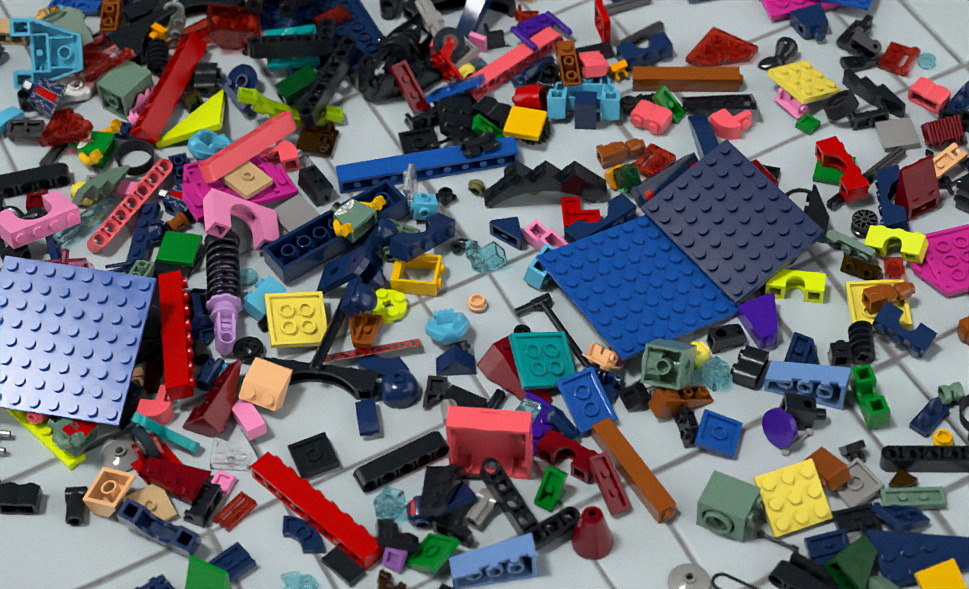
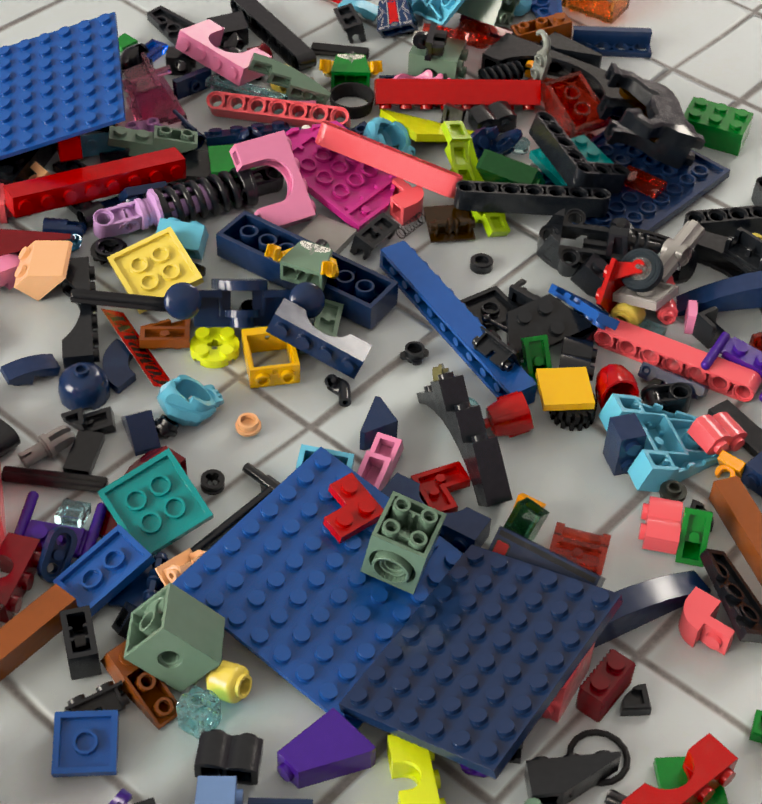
camera: 65 degrees right, 5 degrees down
clear red plate [39,108,93,147] -> none
tan plate [221,160,273,200] -> none
clear light blue tile [239,268,258,287] -> none
dark red plate [389,60,431,115] -> none
clear wing [403,164,418,202] -> none
medium azure brick [409,193,438,220] -> none
clear light blue brick [465,239,507,273] -> none
dark orange slope [555,40,581,86] -> none
dark orange piece [596,138,646,169] -> none
black leg [706,324,747,354] -> none
none -> black brick [59,605,102,680]
none -> red plate [323,472,384,544]
none -> sand green brick [361,491,447,594]
none -> black hips [413,23,448,61]
none -> black tile [470,253,493,275]
none -> red helmet [483,391,534,438]

